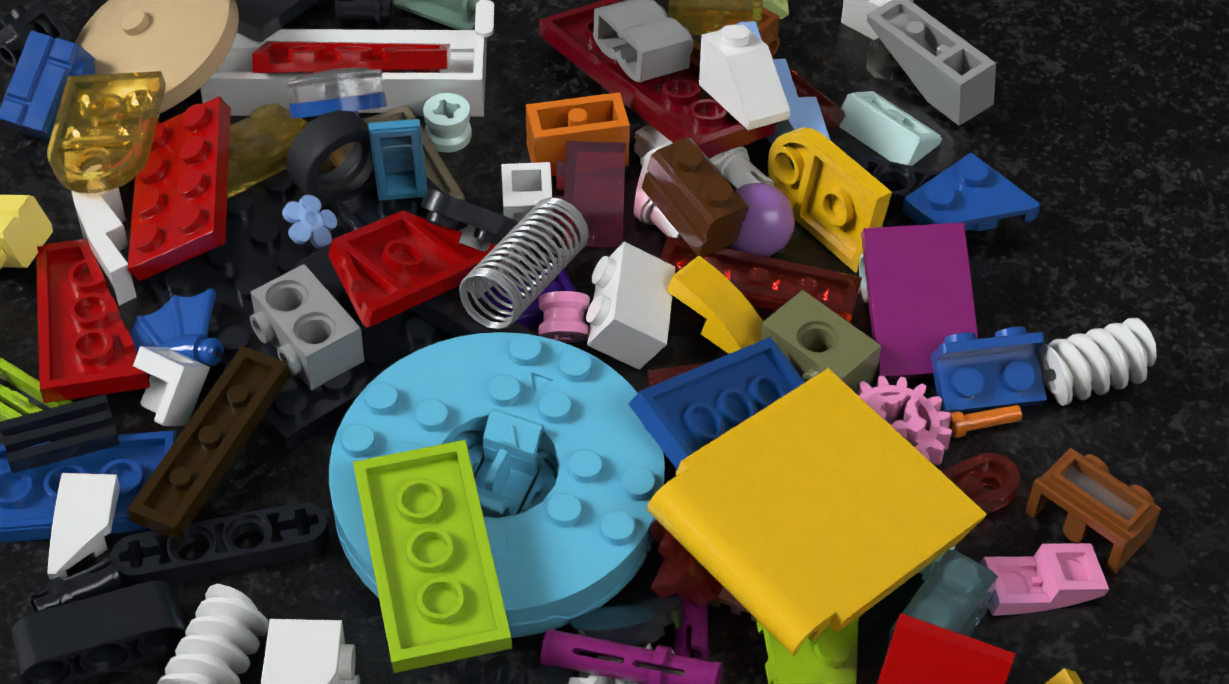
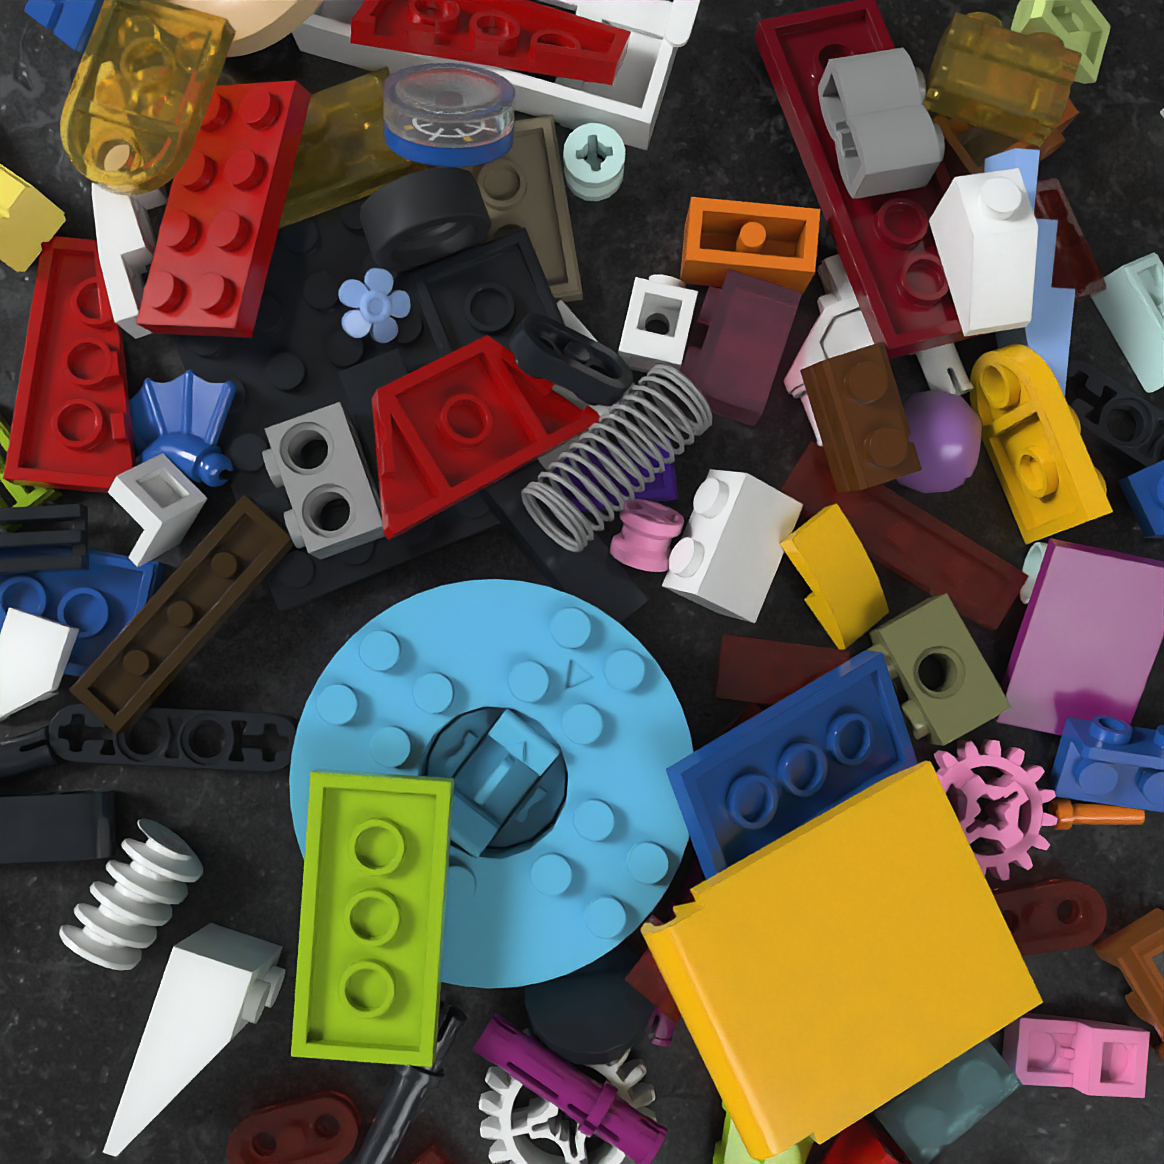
camera: 15 degrees right, 35 degrees up
dark azure slope [368,119,427,201] -> none

